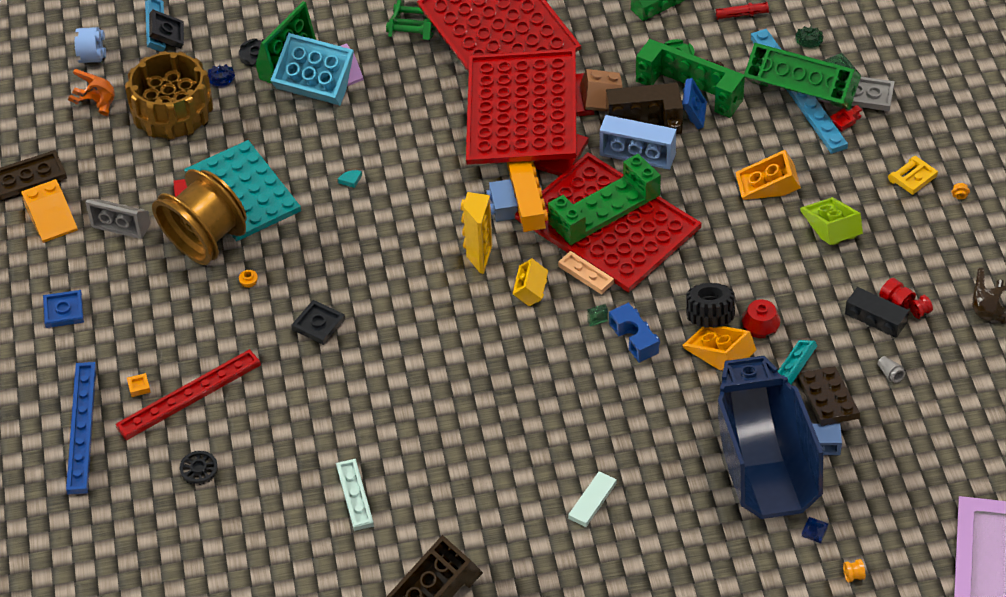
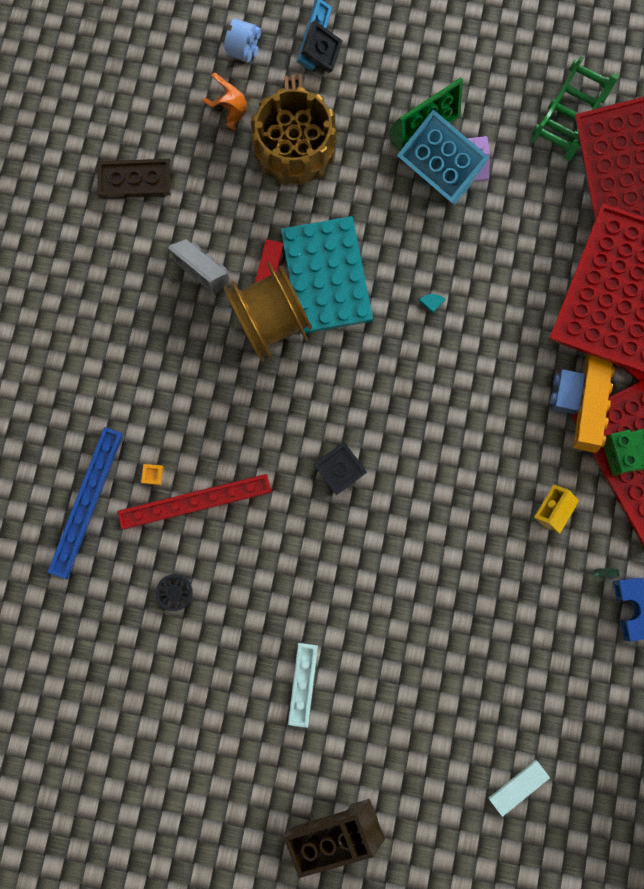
camera: 25 degrees right, 30 degrees up
light orange slope [21,179,78,243] -> none
blue tile [43,290,84,328] -> none
clear blue gear [208,64,235,86] -> none
black tile [239,38,264,67] -> none
light orange plate [239,270,258,288] -> none
yellow slope [461,192,493,274] -> none
light nougat plate [558,251,614,295] -> none

